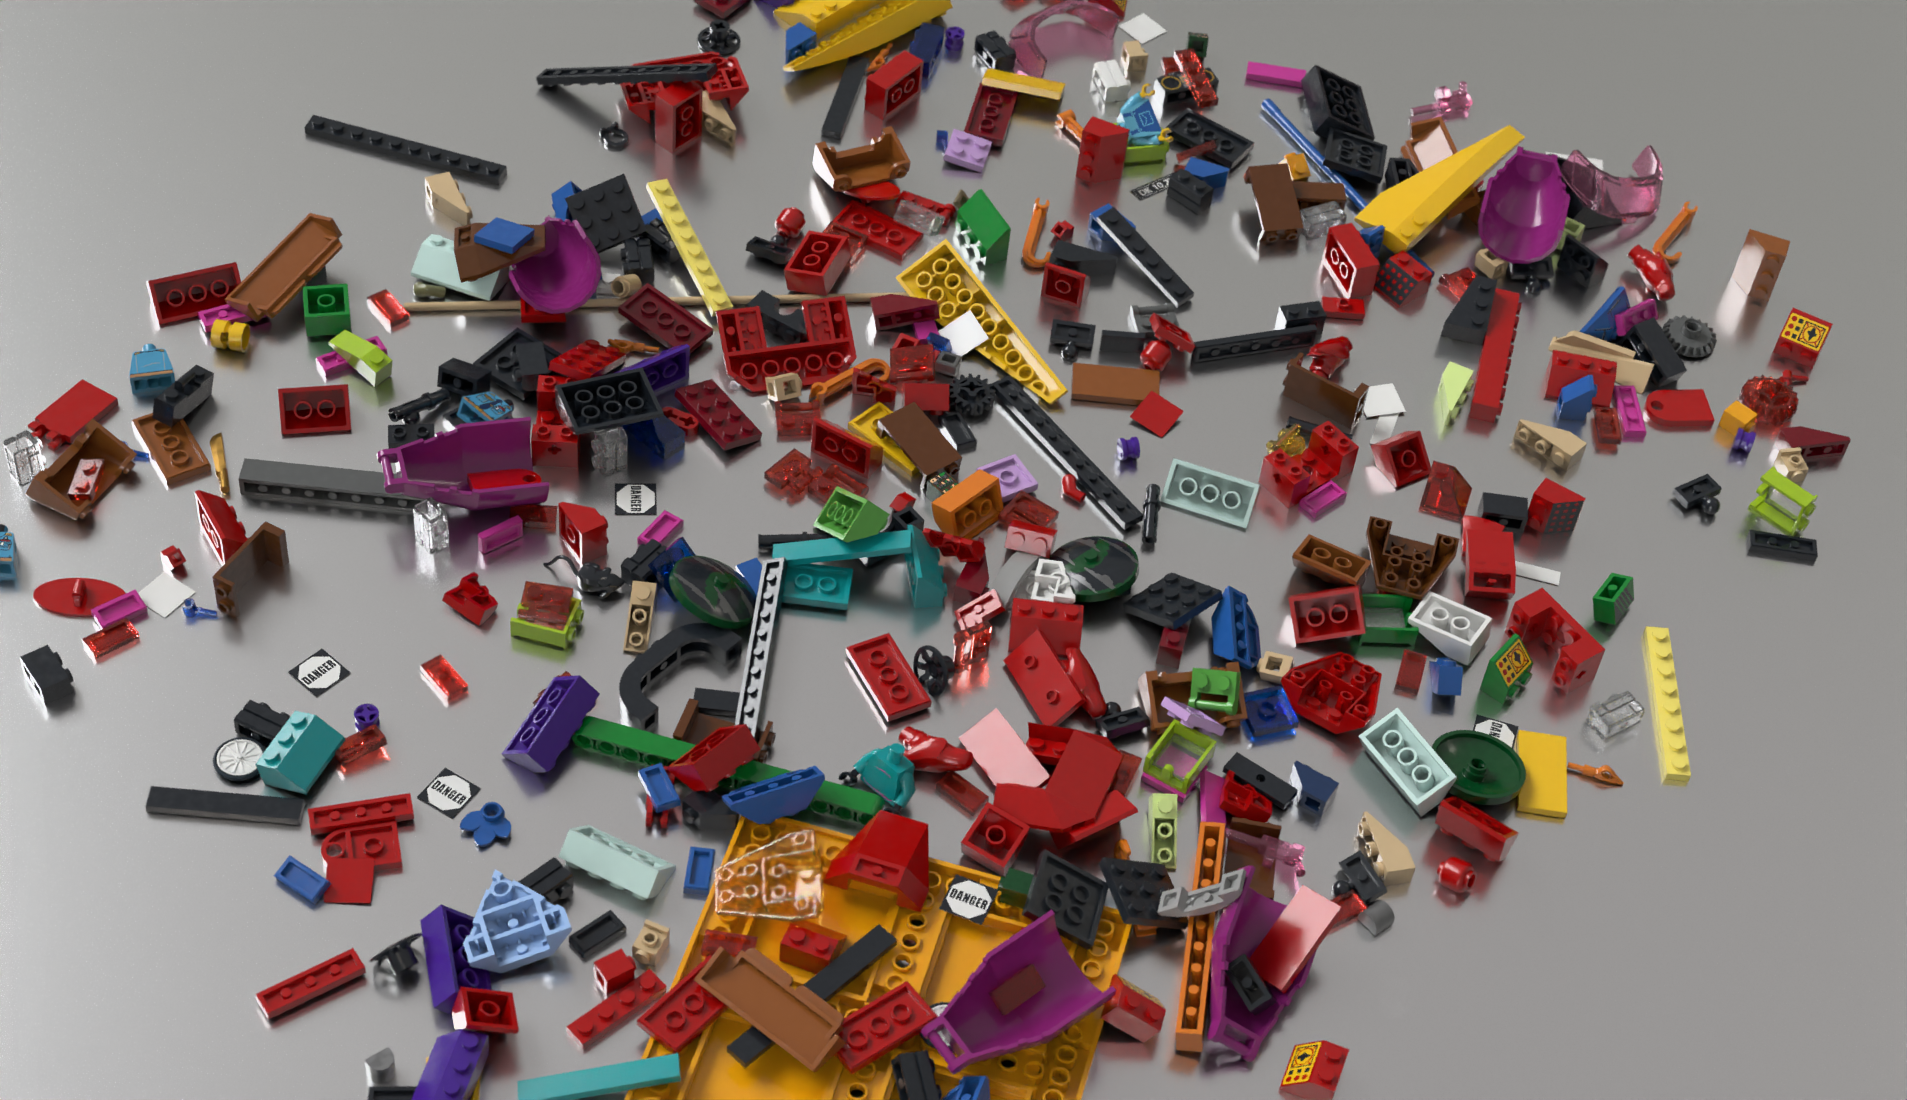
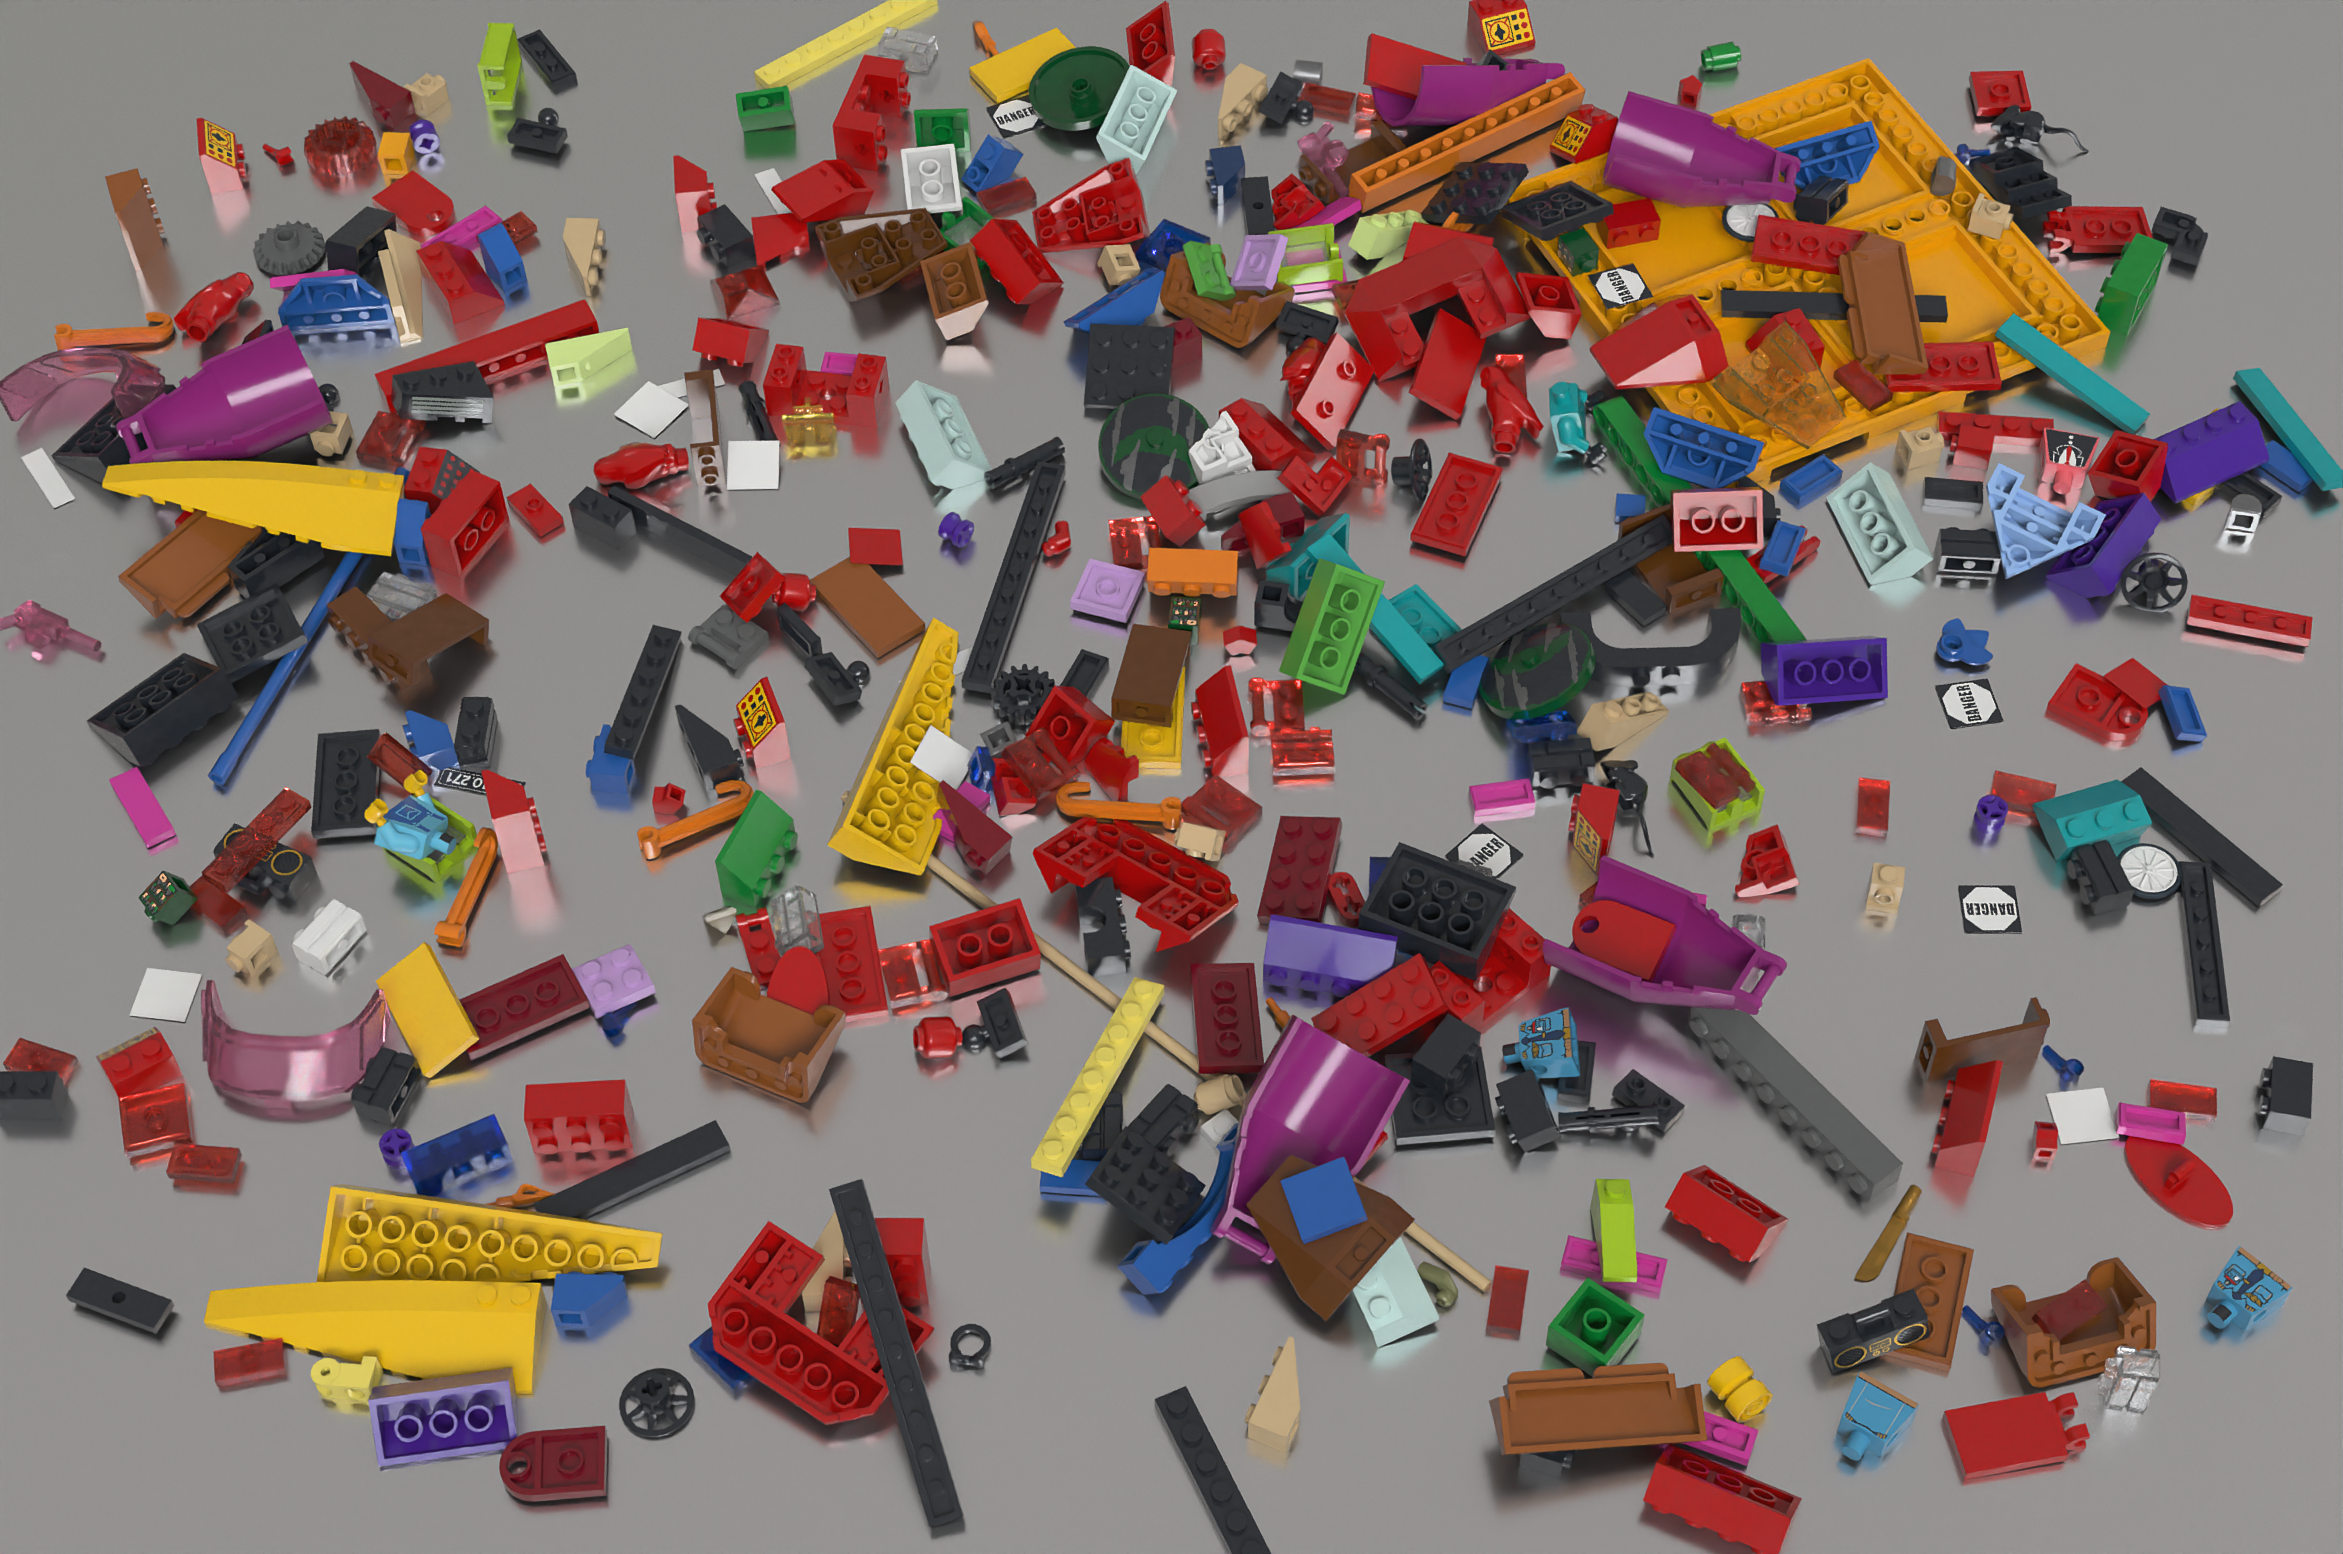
camera: 125 degrees left, 5 degrees up
red plate [308,793,414,835] -> none
light grey slope [1157,869,1246,917] -> none
light orange bracket [1279,152,1311,181] -> none
none -> white sticker [727,440,779,490]
none -> blue tile [1615,493,1646,522]
none -> tan brick [1866,863,1905,914]
none -> torso [2039,427,2100,494]
none -> black tile [2179,861,2230,1027]

